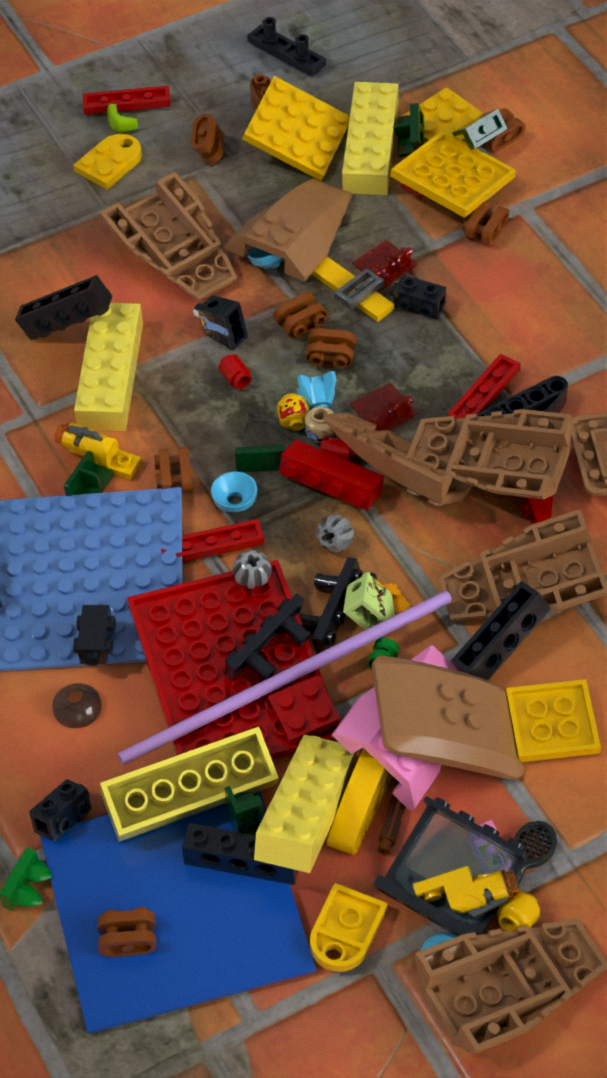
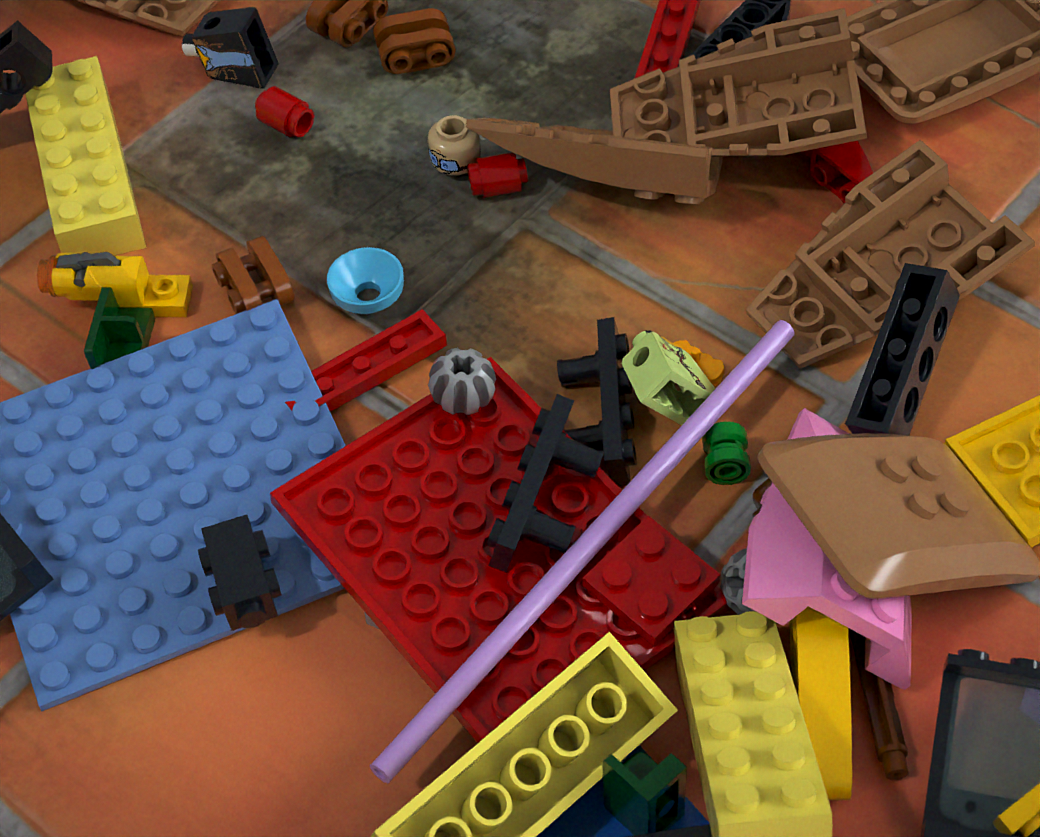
camera: 20 degrees left, 0 degrees up
clear smoke piece [52,683,102,728] -> none
dark green panel [235,445,285,473] -> none
yellow head [276,393,310,431] -> none
red brick [279,439,385,511] -> none
medium azure brick [297,371,336,410] -> none
light grey piece [316,514,354,552] -> none
clear red hinge [350,383,418,431] -> none

